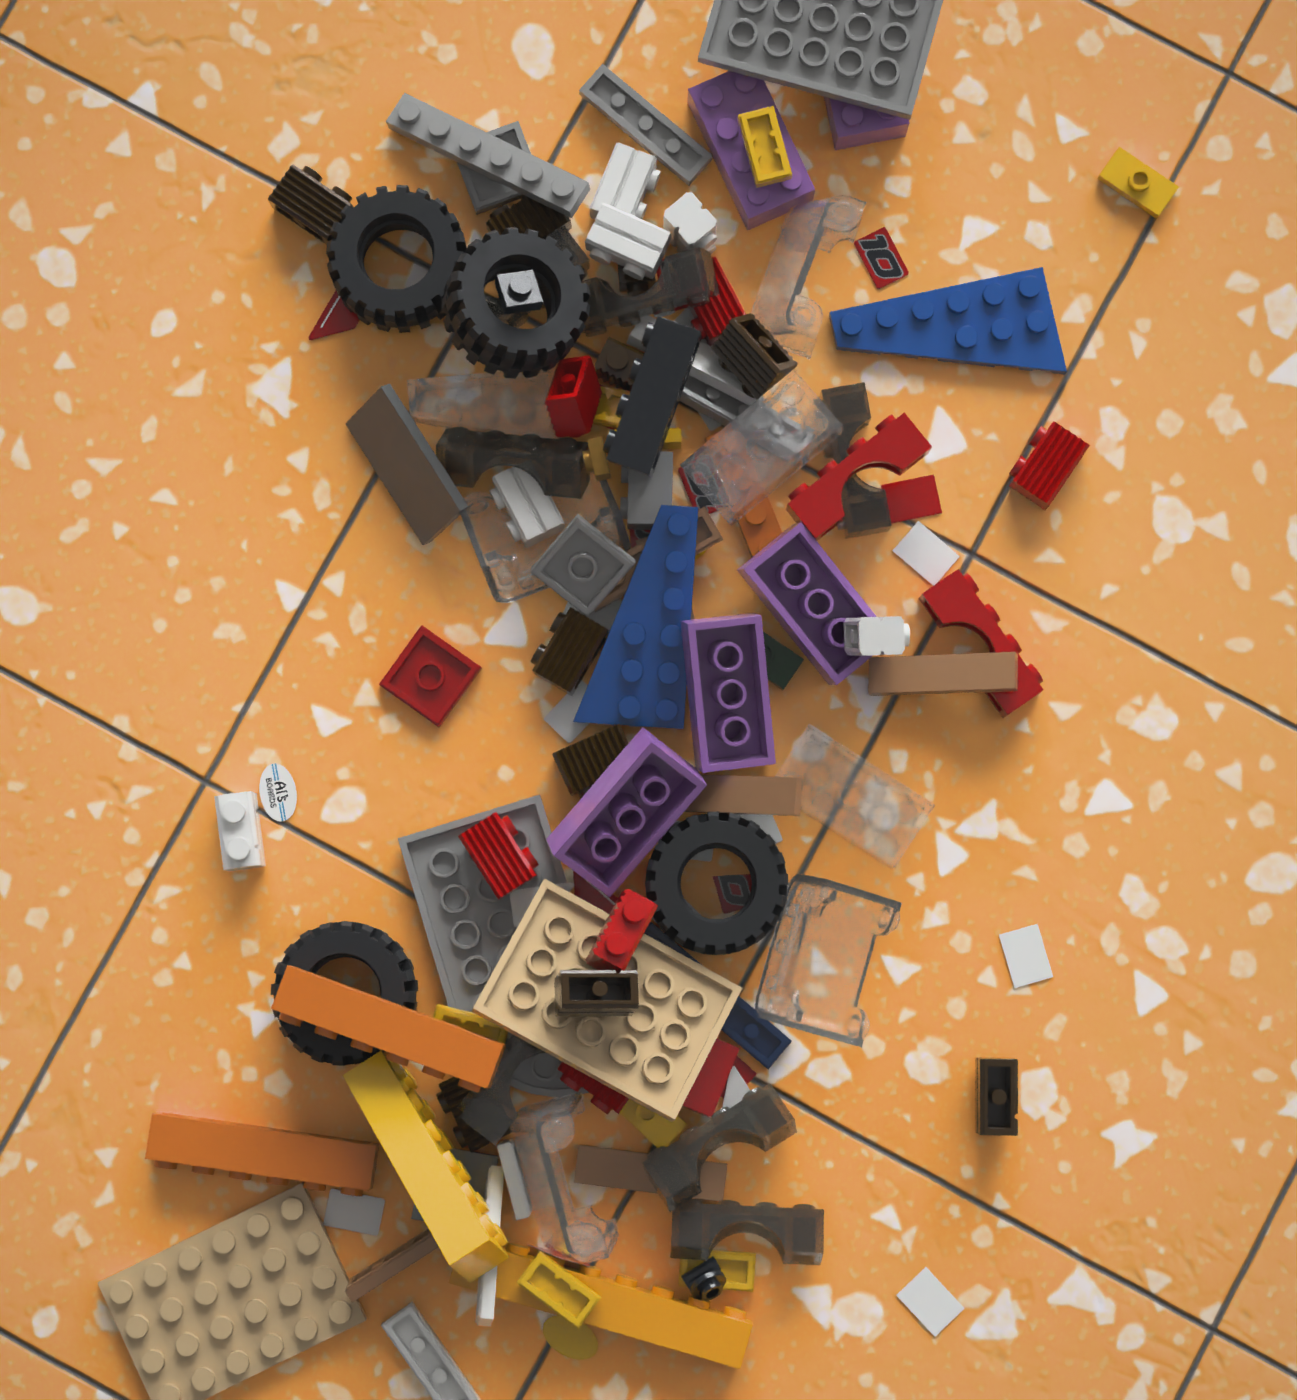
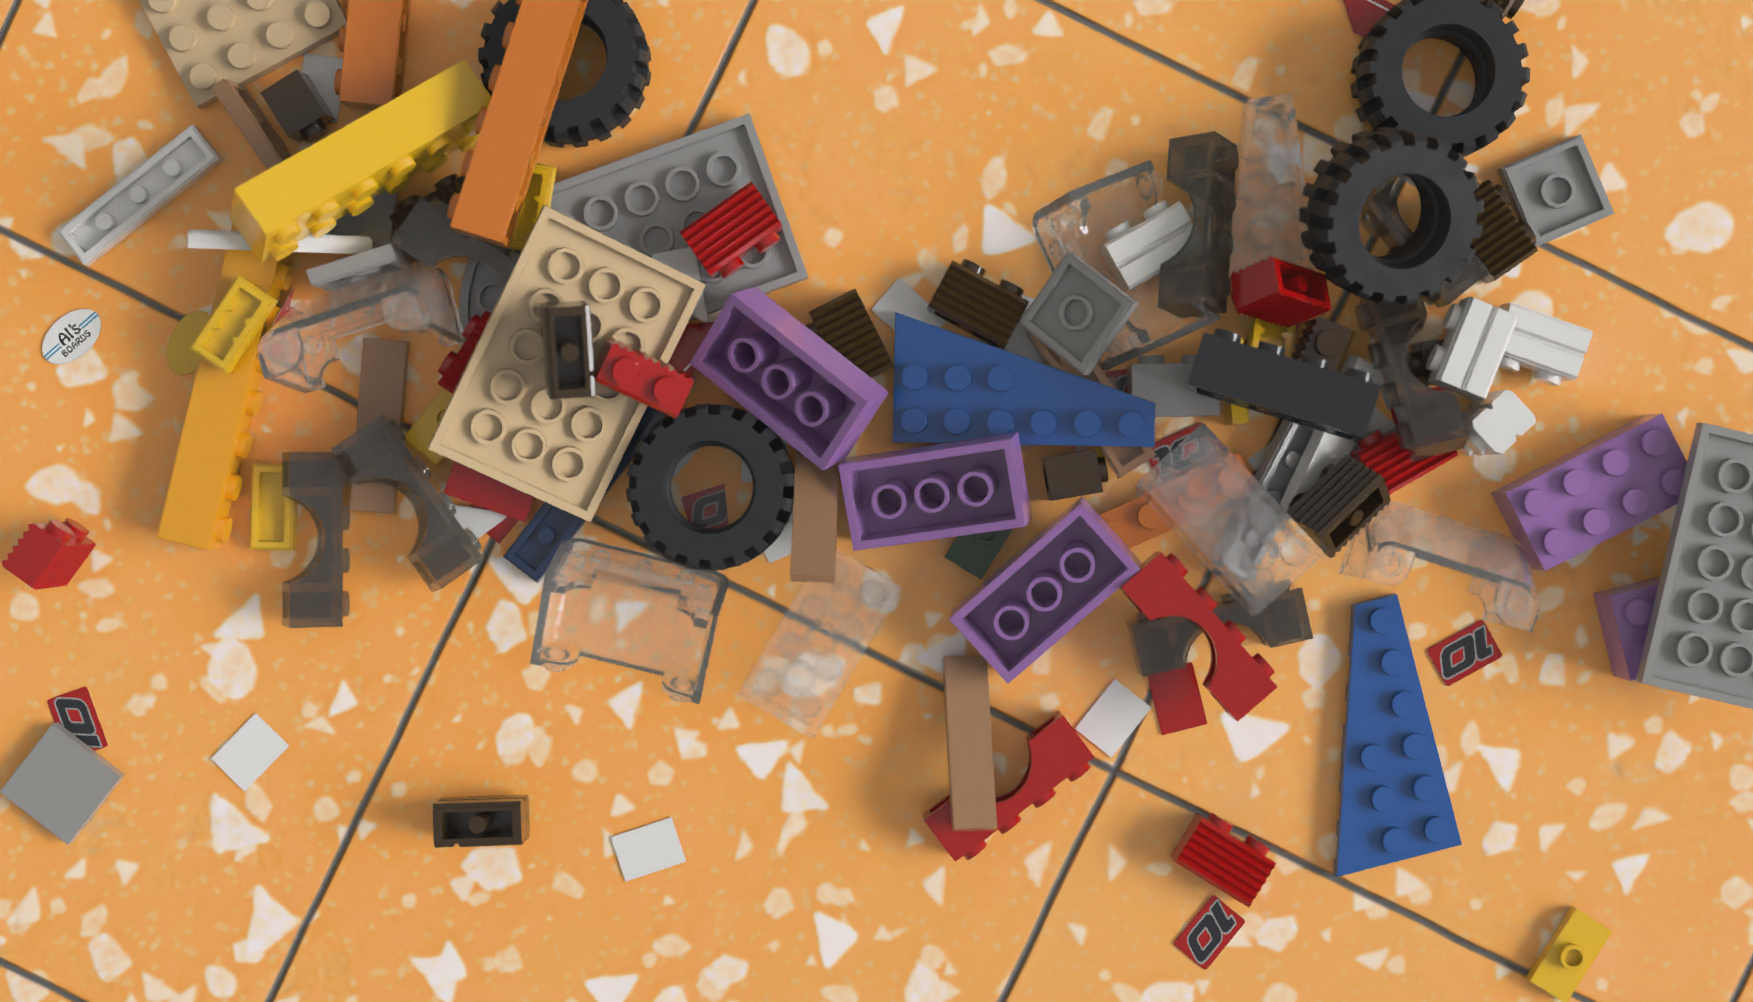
camera: 90 degrees right, 5 degrees up
dark grey tile [345,384,469,545] -> none
red tile [379,625,482,728] -> none
light grey plate [386,92,591,218] -> none
plate [495,270,543,315] -> none
light grey plate [579,64,713,186] -> none
pearl gold plate [582,436,611,482] -> none
black plate [681,1256,726,1301] -> none
yellow plate [737,106,793,188] -> none
white brick [844,616,910,656] -> none
none -> dark brown brick [260,69,336,143]
none -> dark brown brick [1041,449,1108,501]
none -> sticker [1174,895,1245,970]

